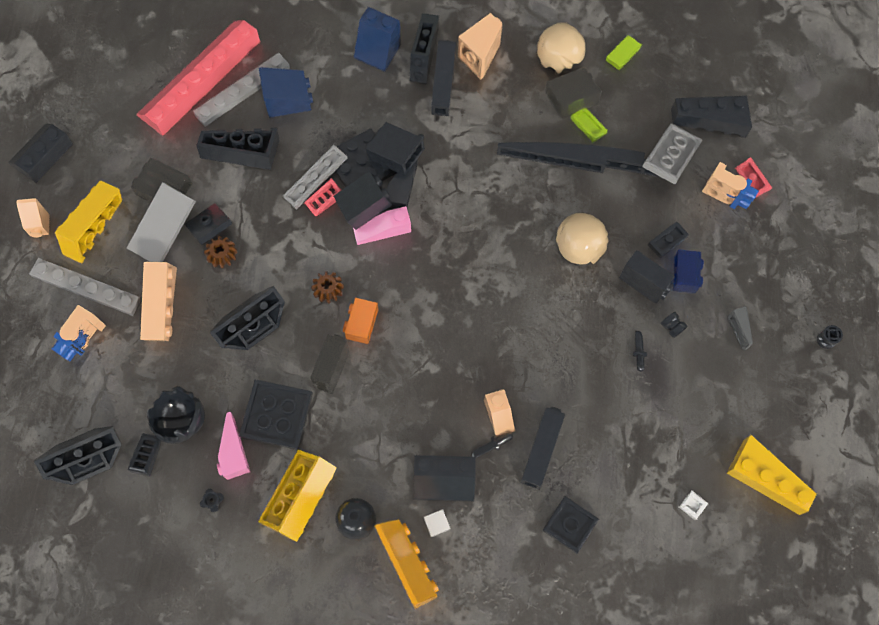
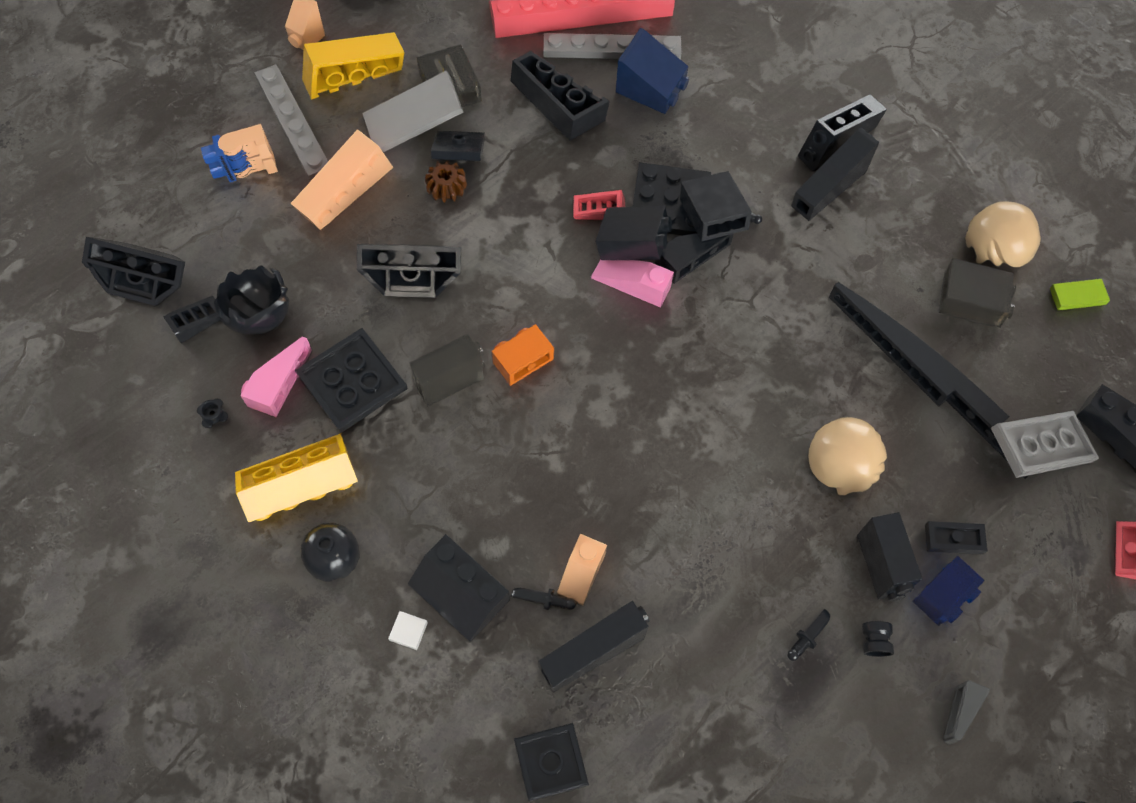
camera: 40 degrees right, 5 degrees down
light grey tile [283,145,347,210] -> none
reddish brown gear [311,271,344,304] -> none
dark blue slope [354,7,401,72] -> none
light orange slope [375,520,439,609] -> none
light nougat slope [458,13,502,79] -> none
lime tile [570,106,608,143] -> none
light nougat hips [702,162,759,209] -> none

